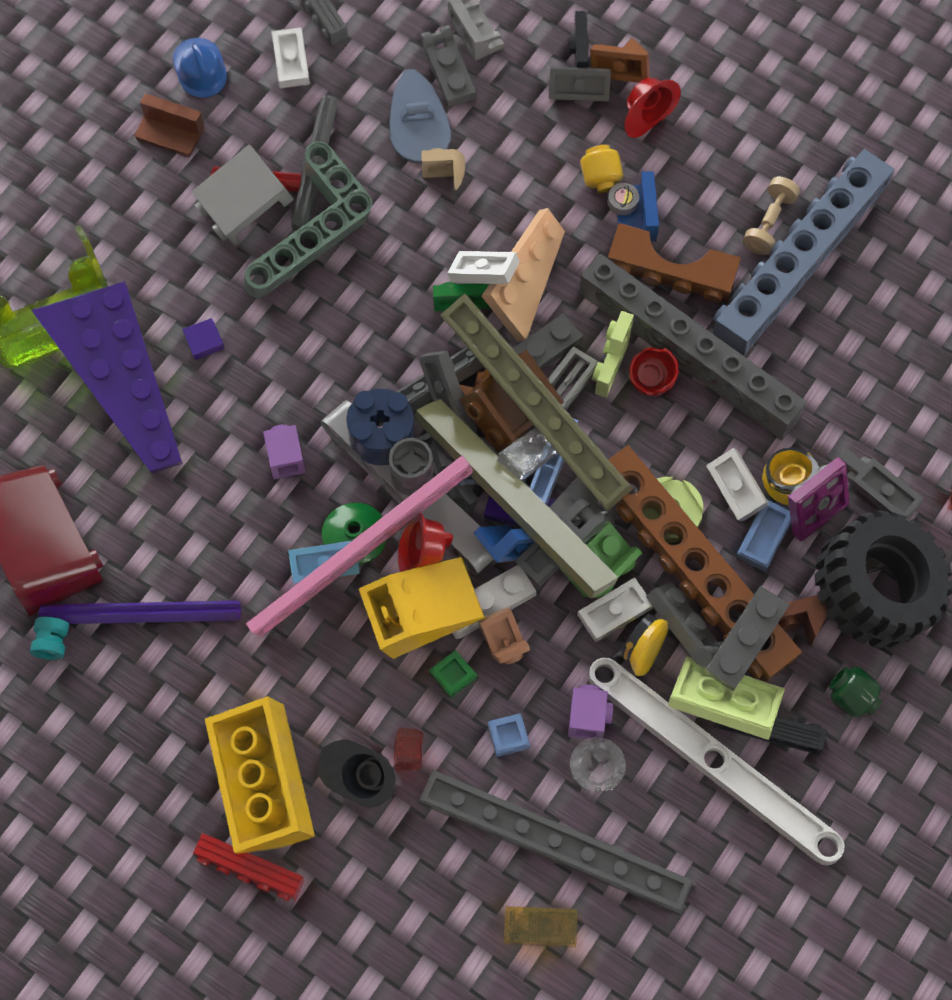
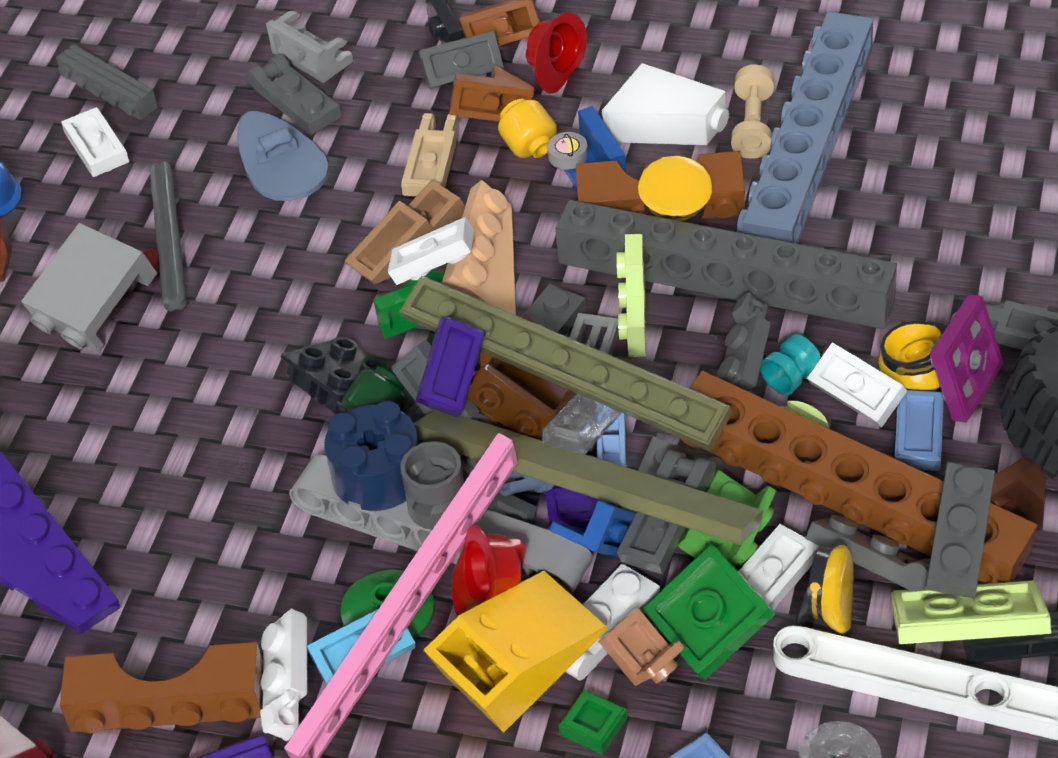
camera: 15 degrees left, 20 degrees down
dark purple tile [182,318,225,360] -> none
sand green beam [243,141,372,298] -> none
medium lavender brick [263,425,306,480] -> none
tan plate [421,148,465,190] -> none
medium lavender brick [568,685,613,741] -> none
red hair [628,347,679,396] -> none
none -> dark orange arch [60,642,263,734]
none -> white hinge [260,609,307,741]
none -> black hinge [281,337,397,415]
none -> dark green head [342,366,408,412]
none -> medium nougat slope [345,179,465,285]
none -> tan hinge [401,113,459,196]
none -> dark purple tile [415,316,485,417]
none -> dark orange slope [449,66,534,122]
none -> white slope [602,63,729,145]
none -> yellow piece [638,156,712,224]
none -> green plate [642,544,776,680]
none -> dark grey hinge [717,292,771,391]
none -> teal wheel [760,334,821,396]

